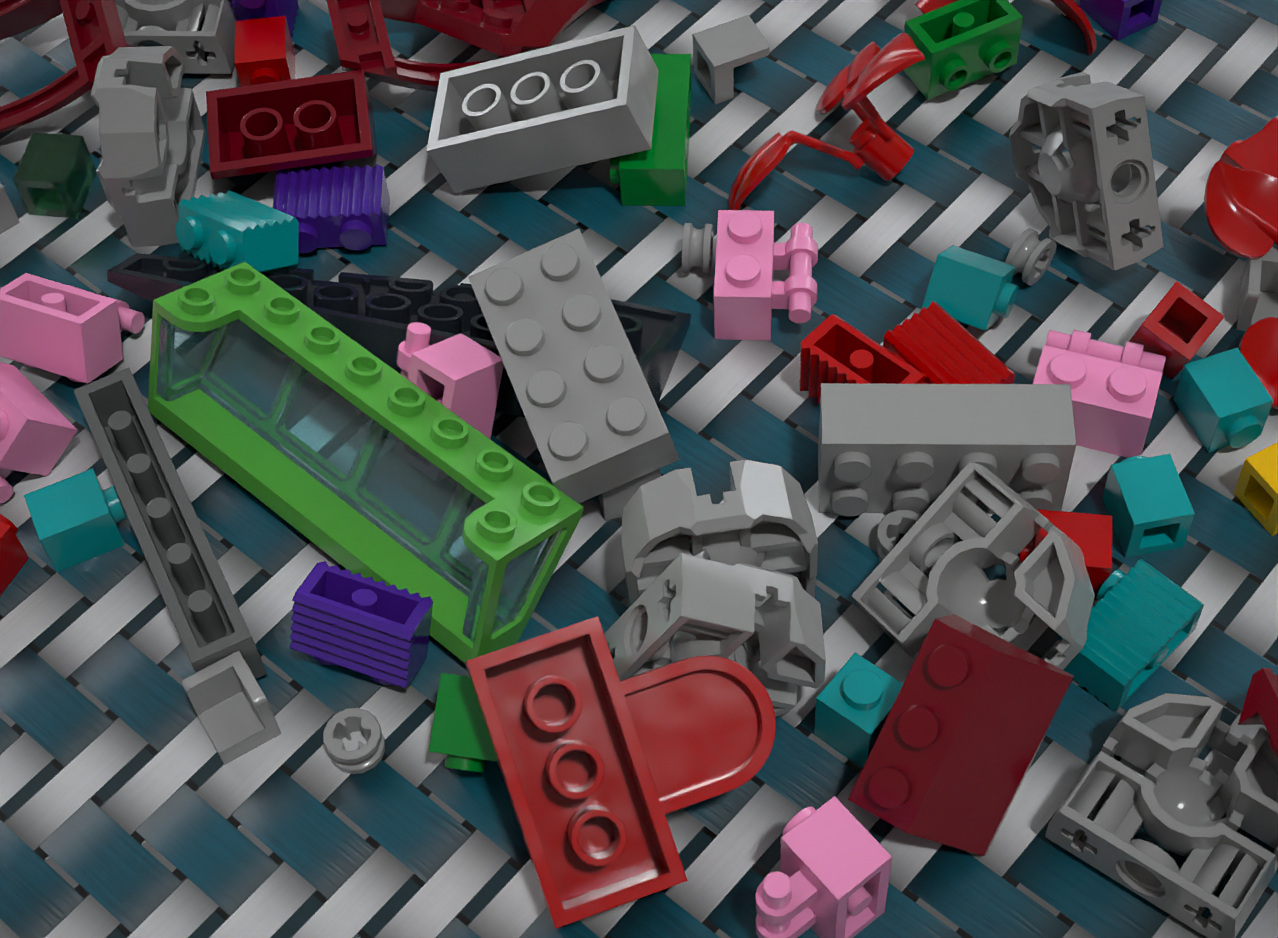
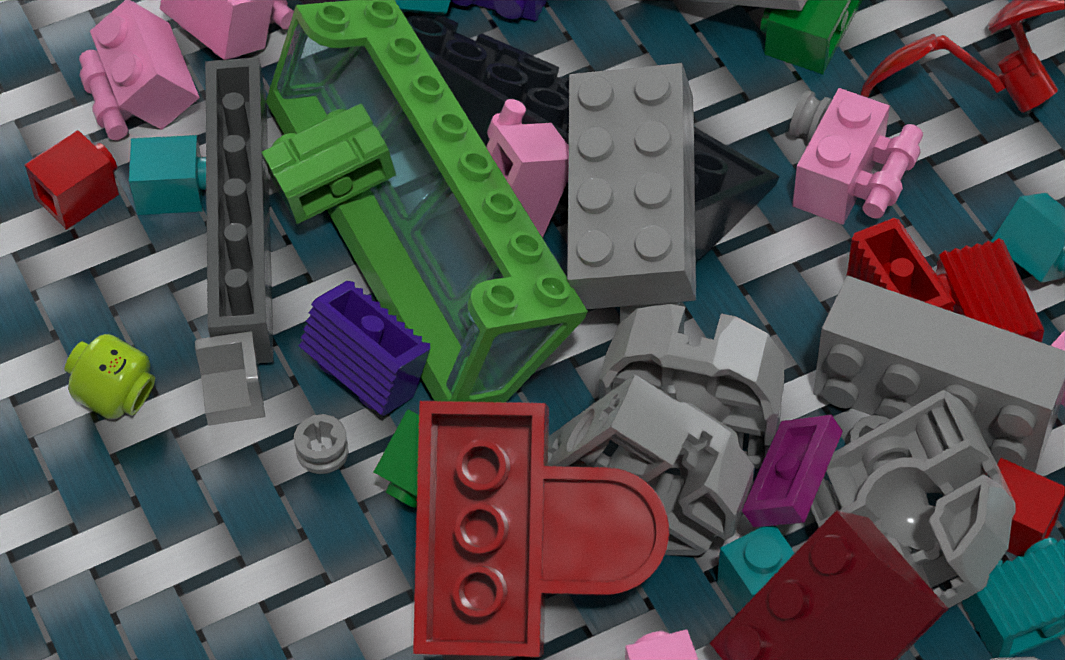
camera: 20 degrees right, 0 degrees up
none -> lime head [64,334,155,420]
none -> bright green brick [261,103,396,224]
none -> magenta plate [742,415,843,527]

